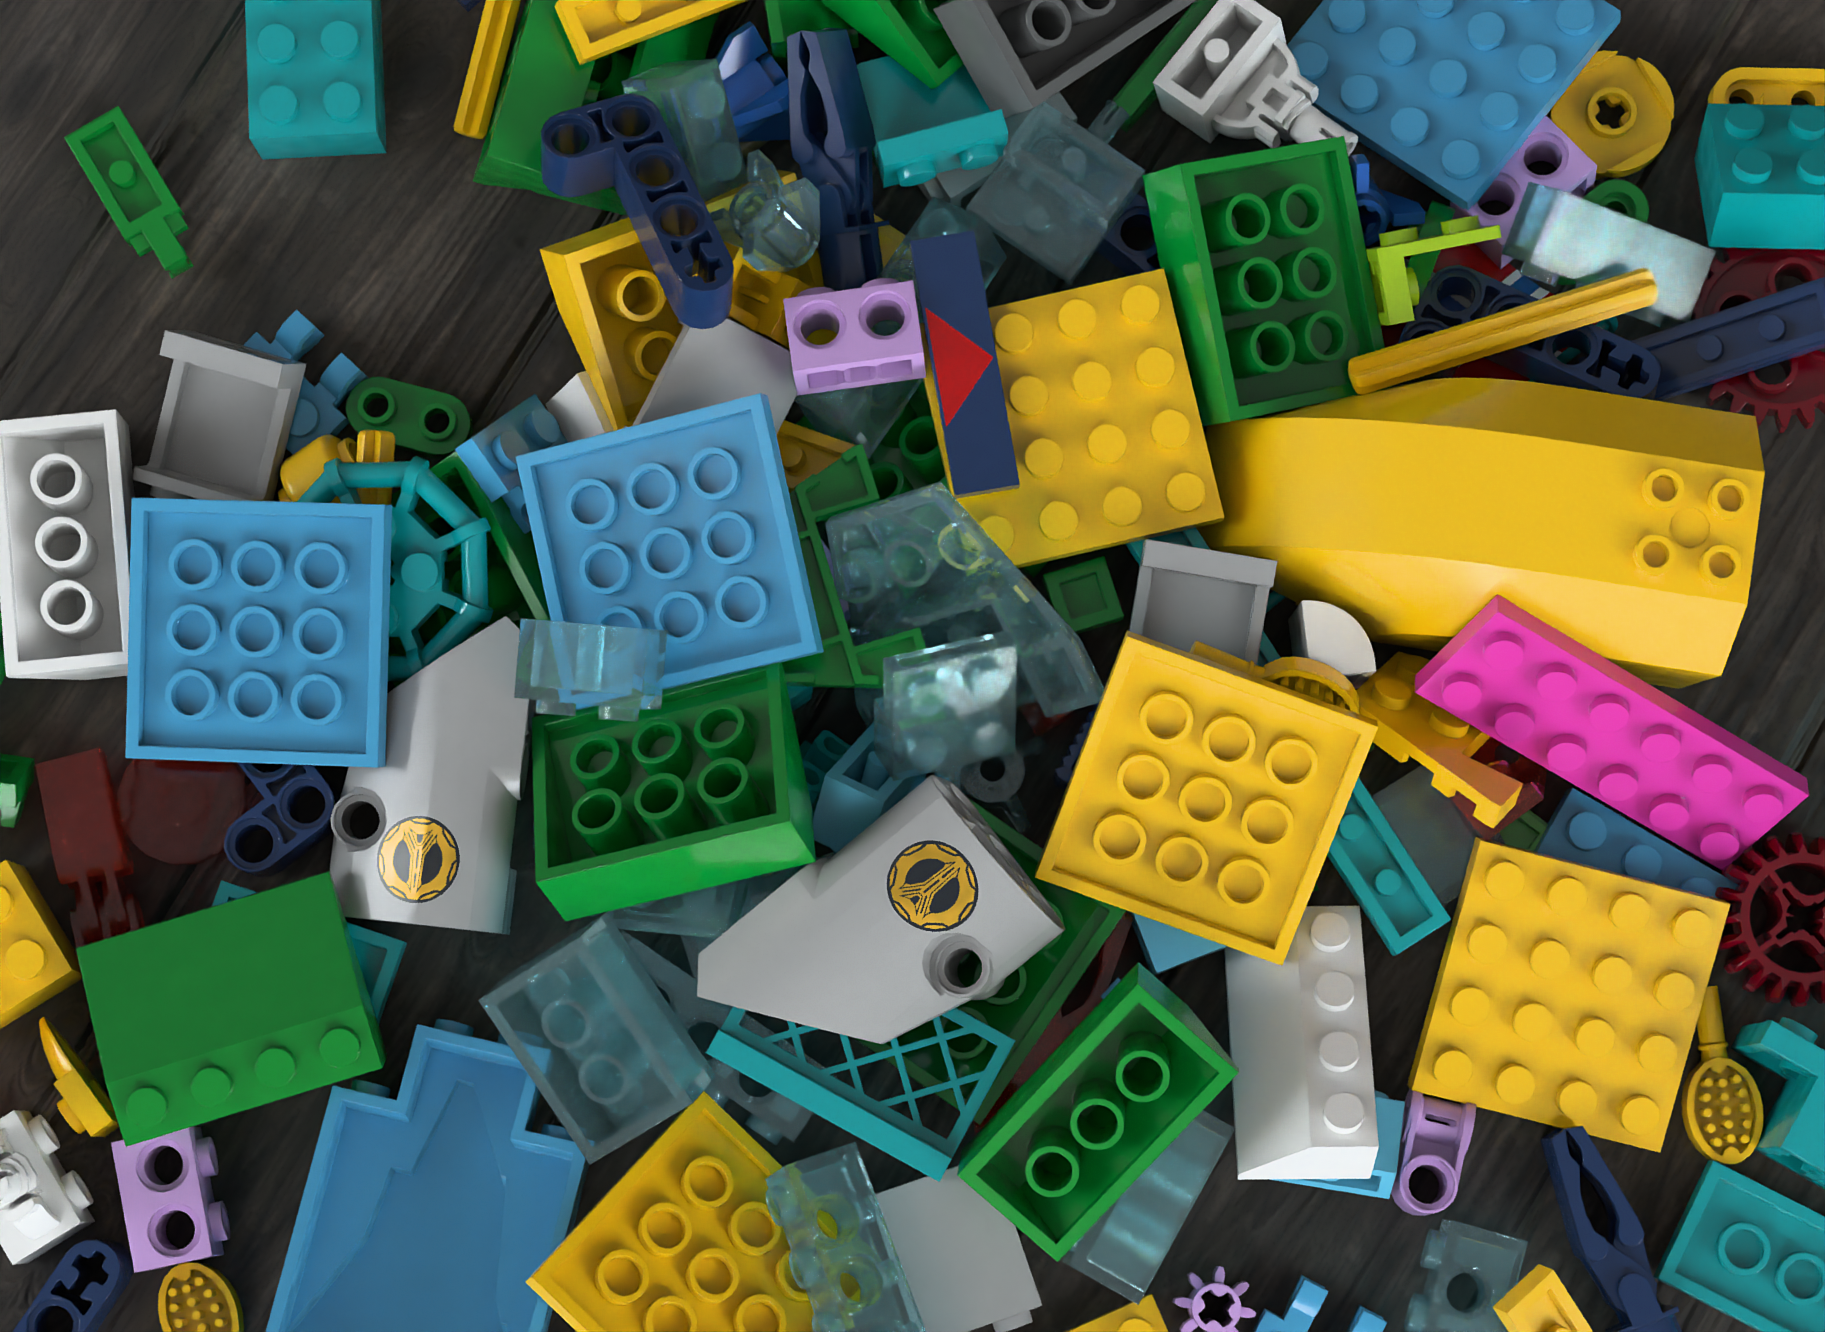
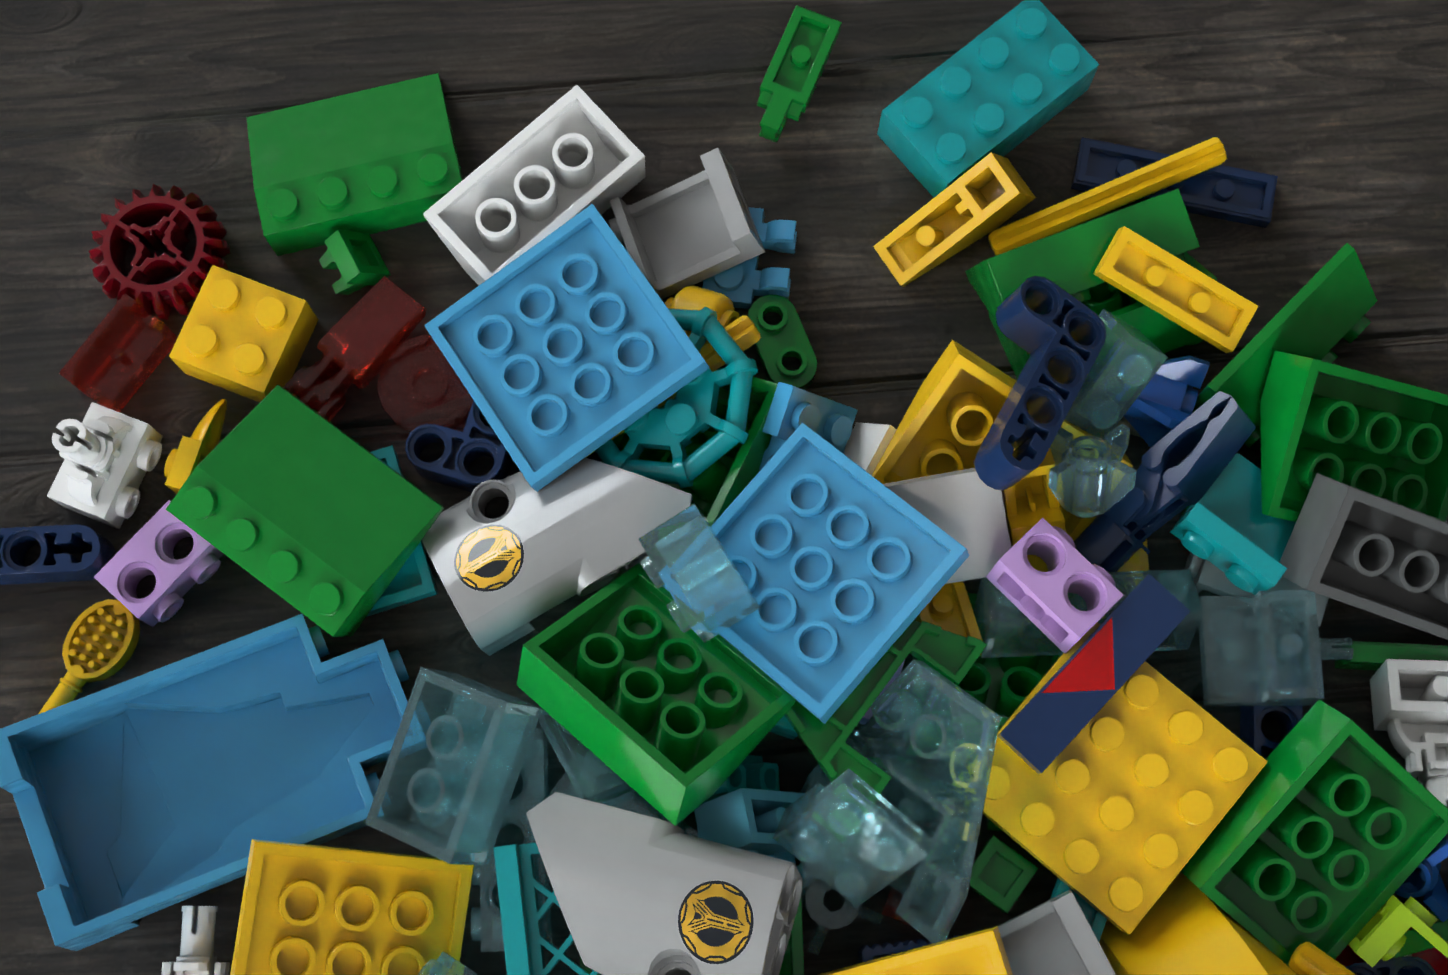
camera: 55 degrees right, 5 degrees down
none -> yellow slope [873,152,1036,287]

